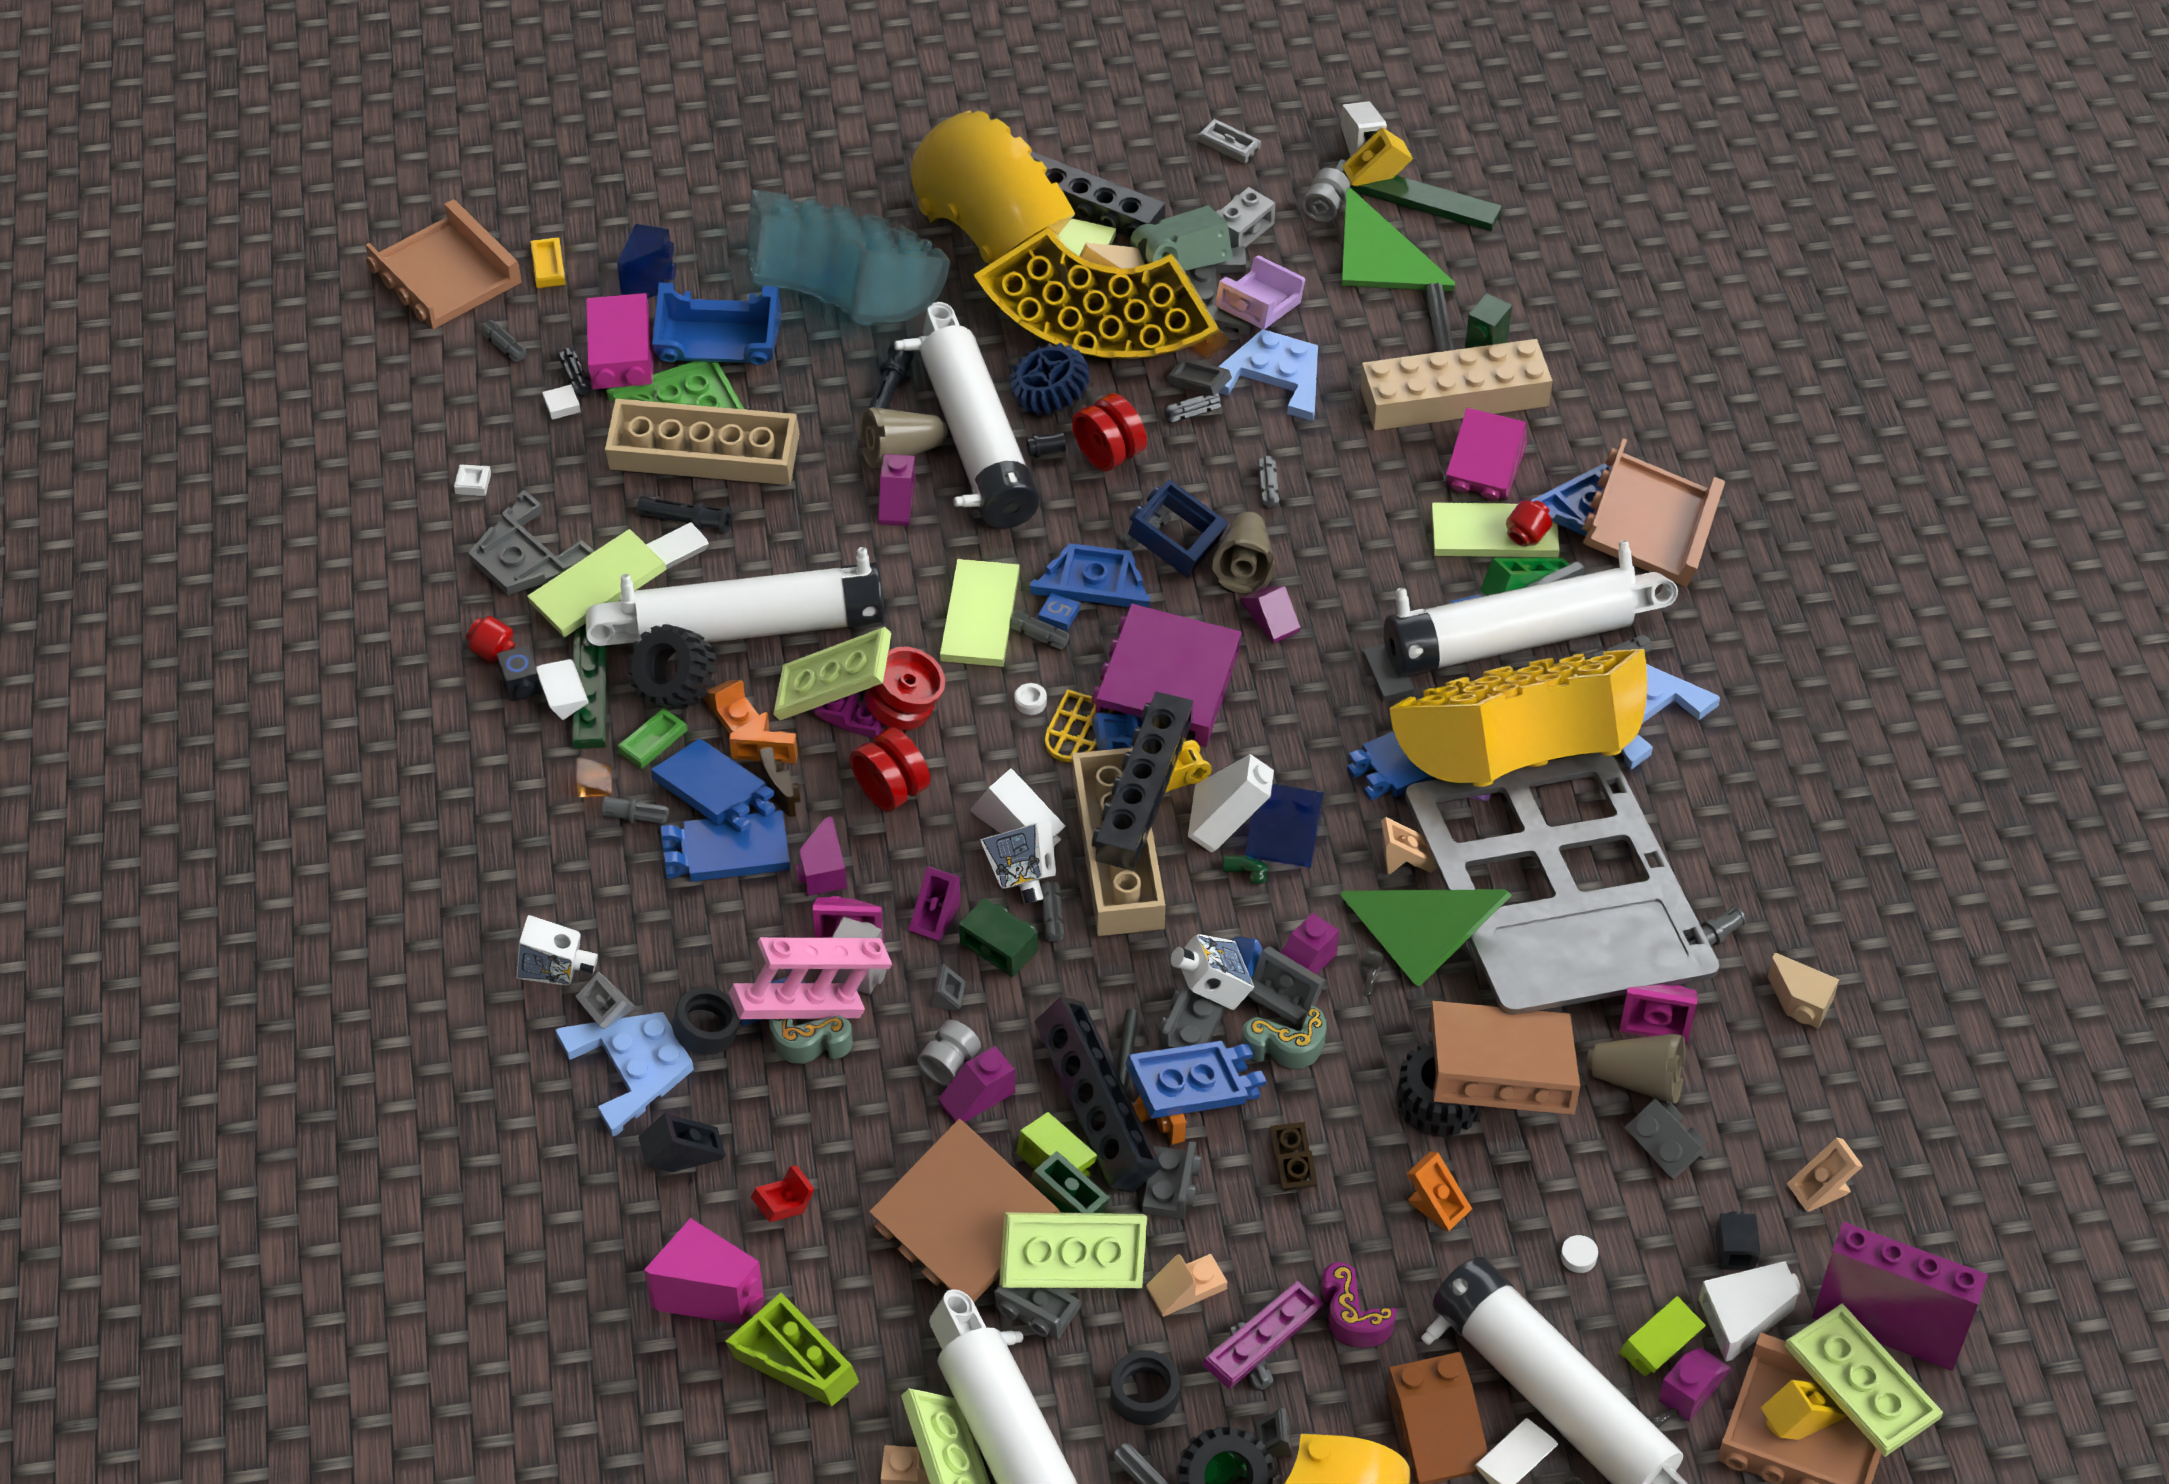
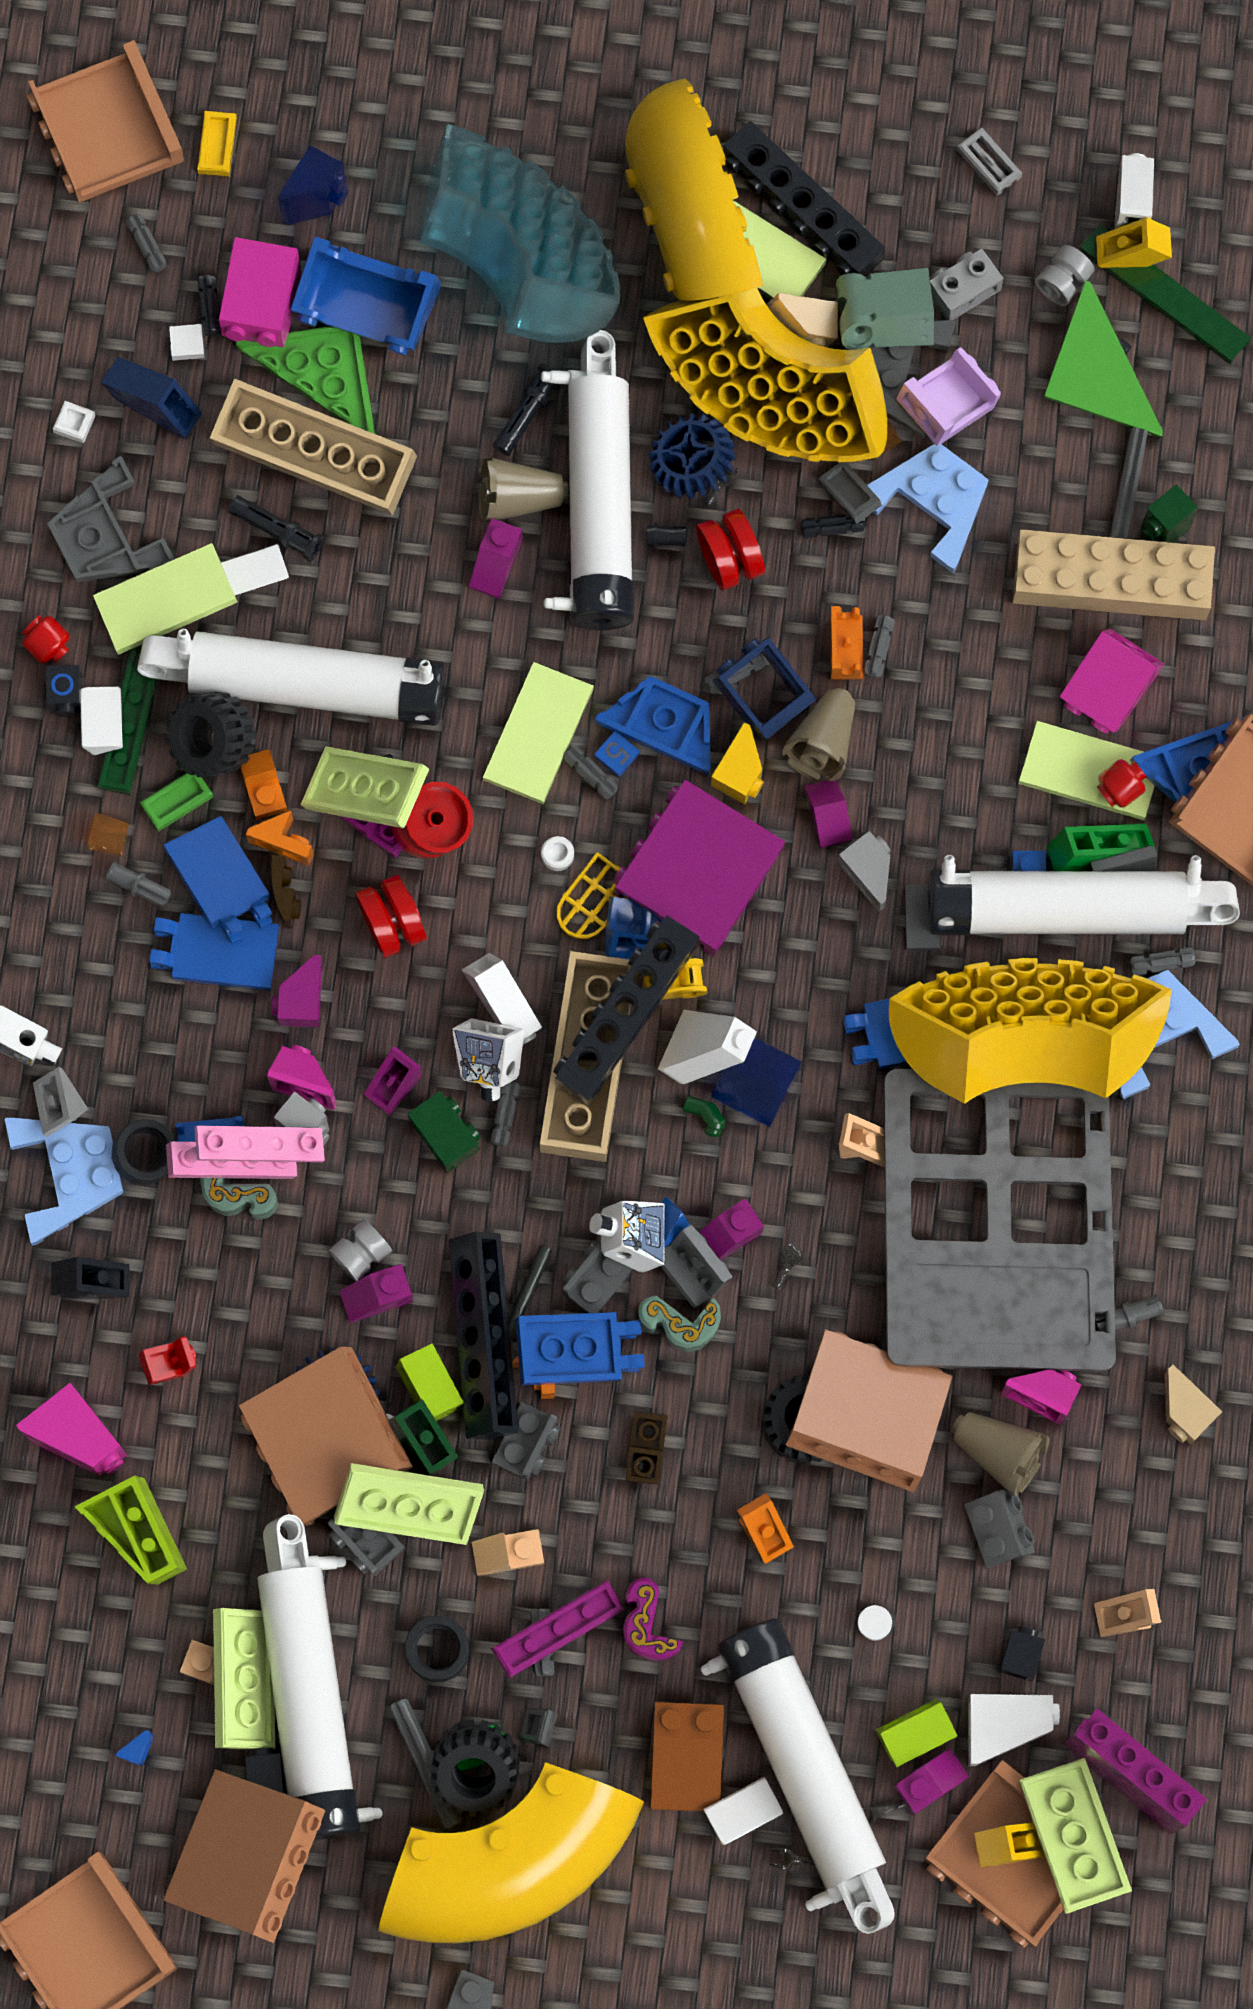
camera: 15 degrees right, 25 degrees up
dark grey slope [930,964,966,1011] -> none
bright green tile [1340,889,1512,987] -> none
none -> dark blue slope [101,357,202,439]
none -> yellow slope [711,722,764,805]
none -> orange hinge [830,606,863,679]
none -> light grey slope [837,831,890,912]

